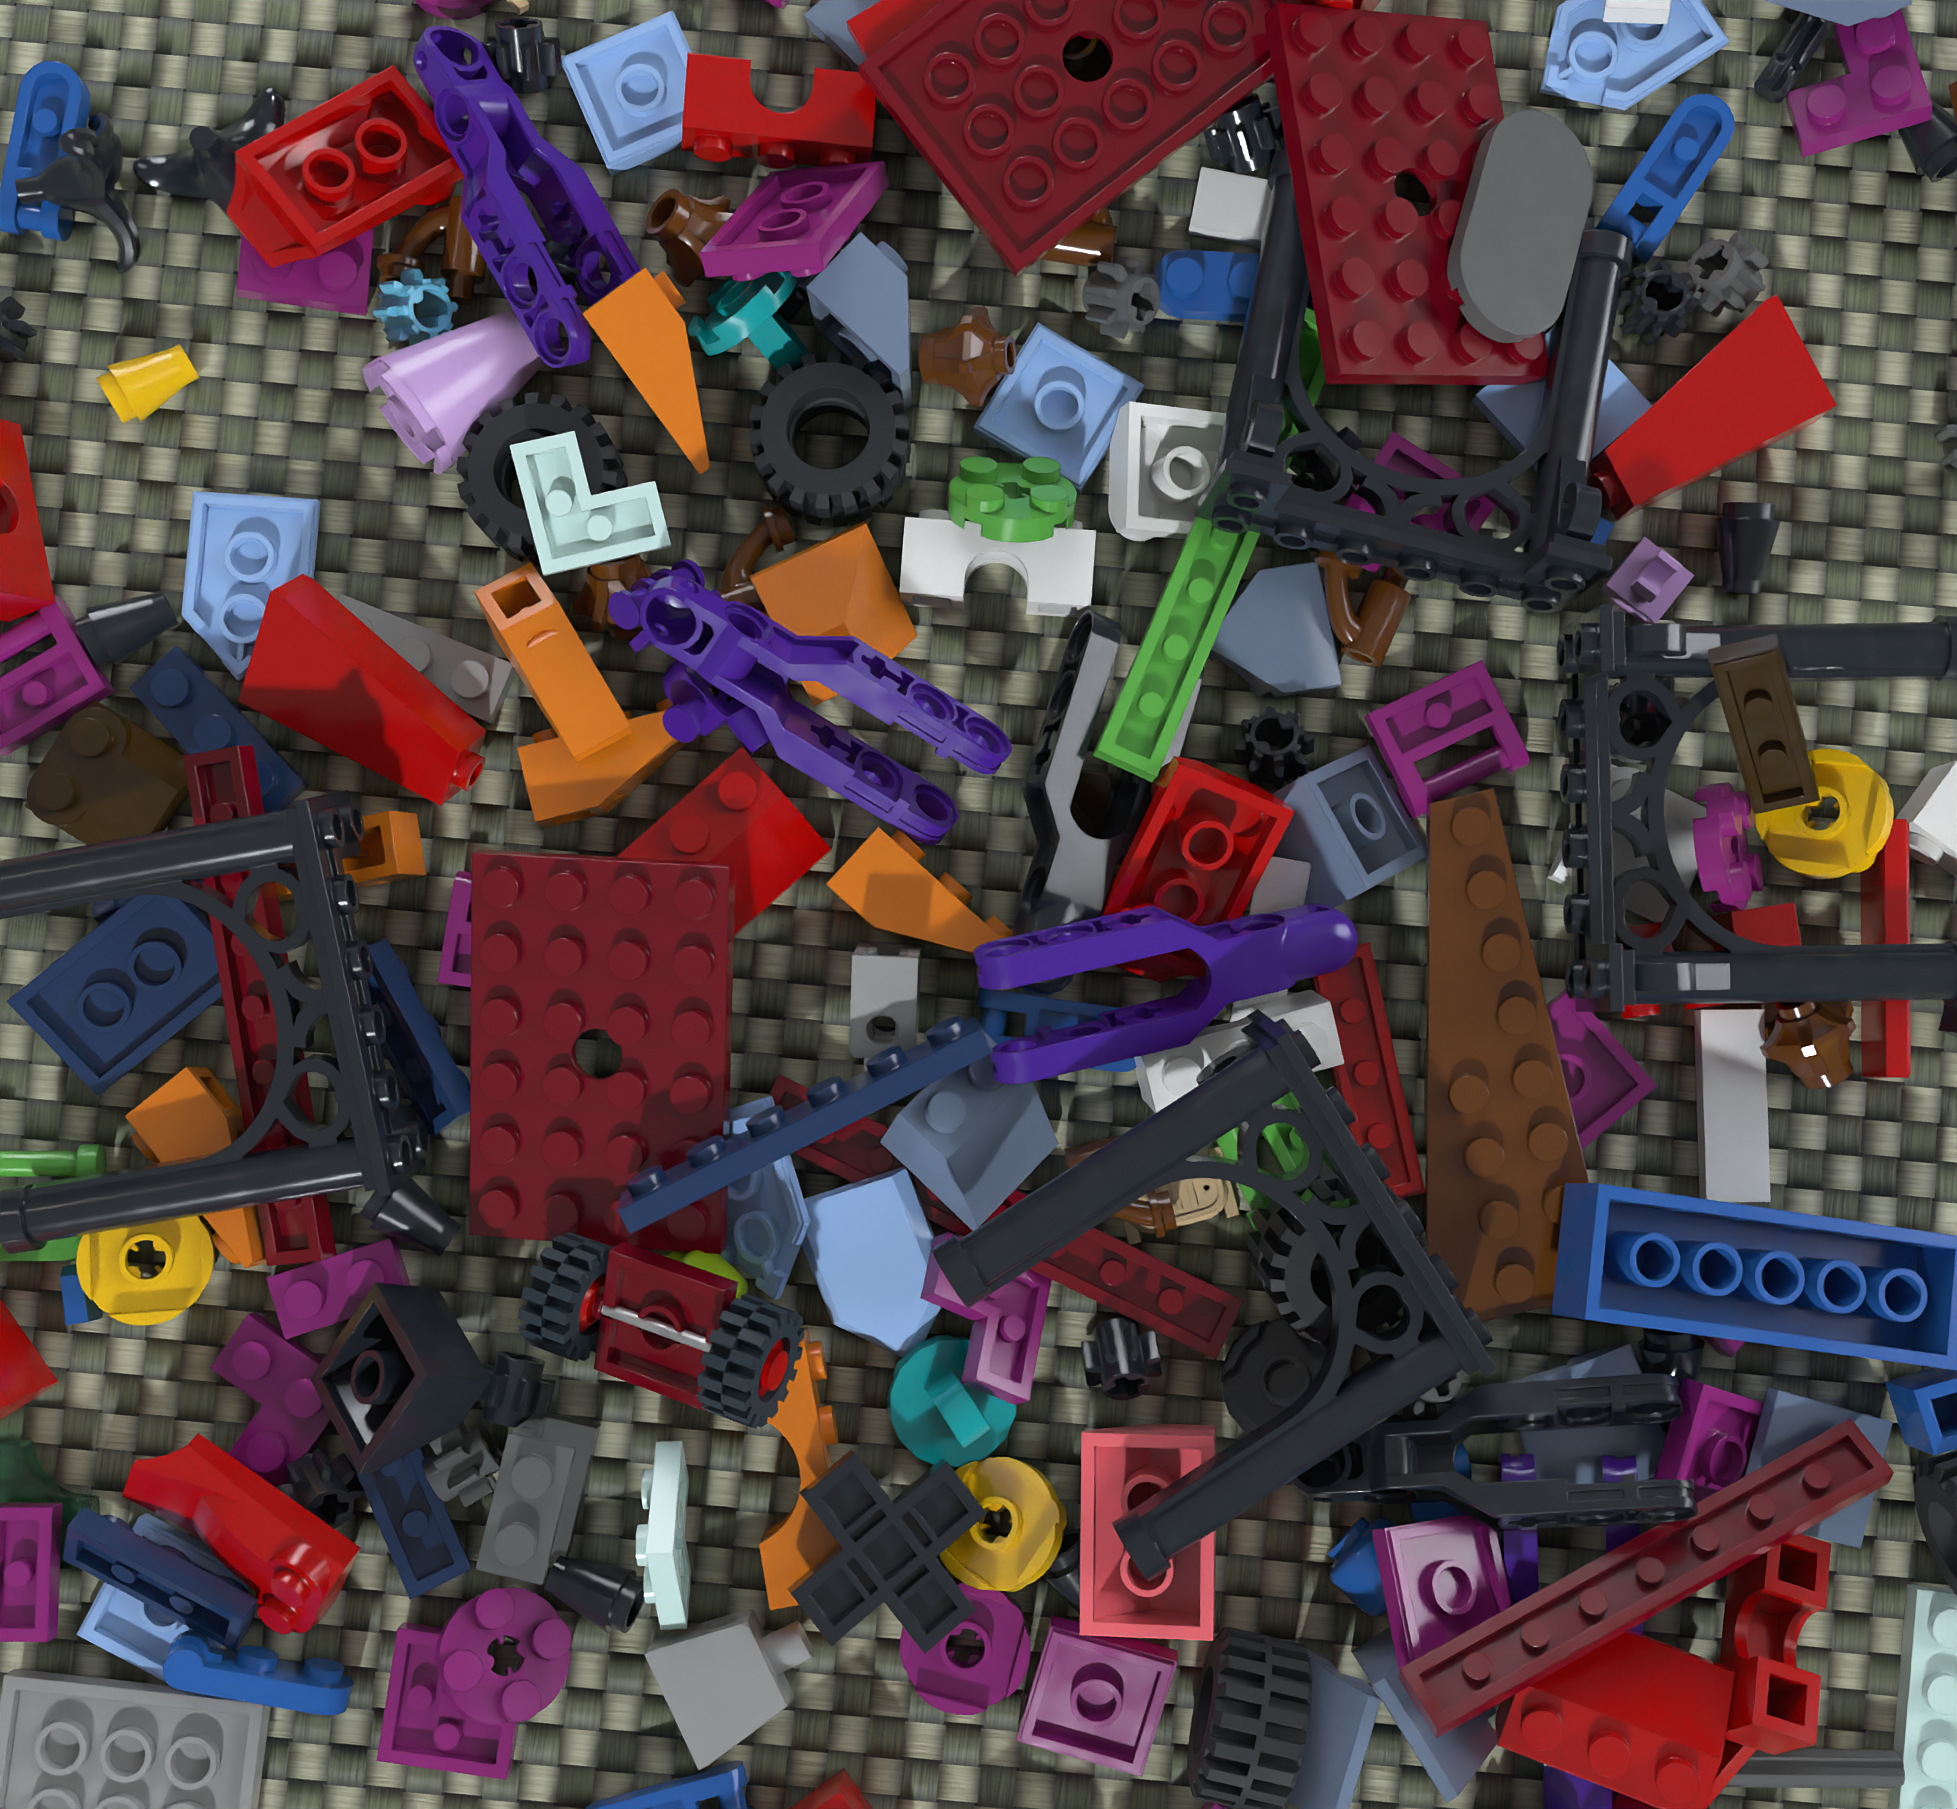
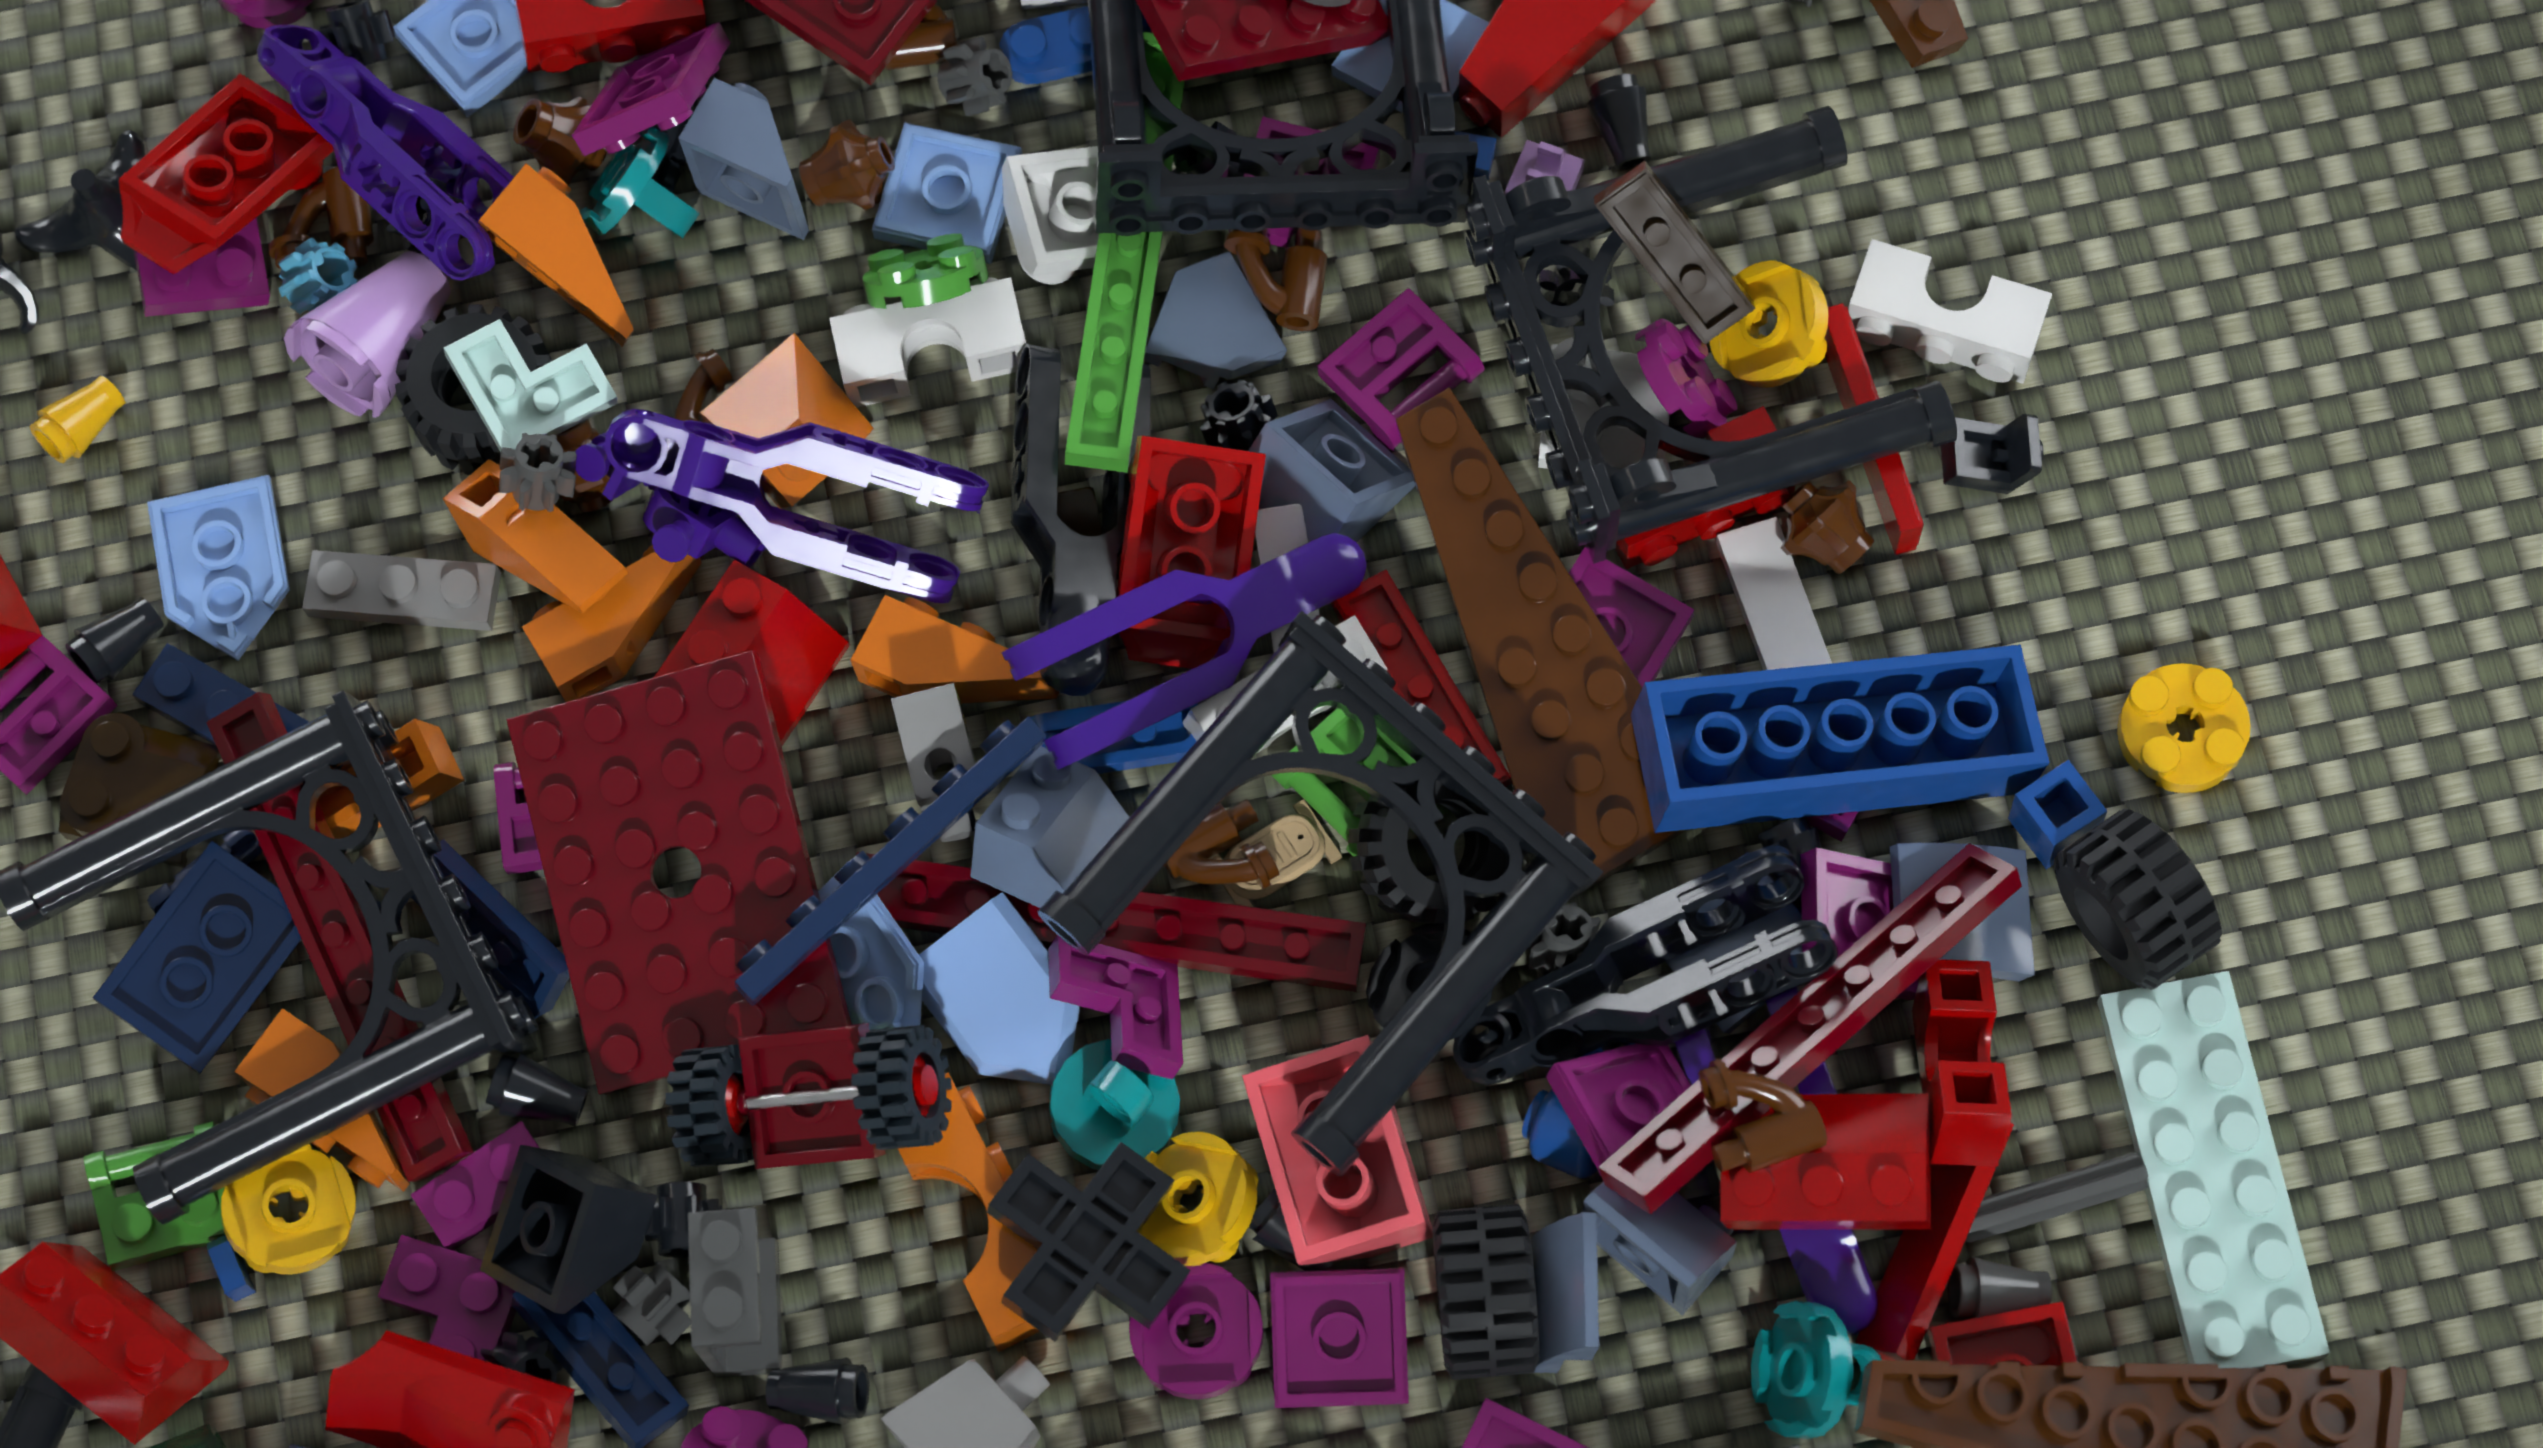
camera: 10 degrees left, 15 degrees down
red slope [238,574,487,806] -> none
light aqua plate [636,1441,691,1630] -> none
black tyre [748,351,911,527] -> none
black gear [1081,1318,1162,1400] -> none
none -> dark grey gear [499,433,577,512]
none -> reddish brown plant [1699,1058,1827,1173]

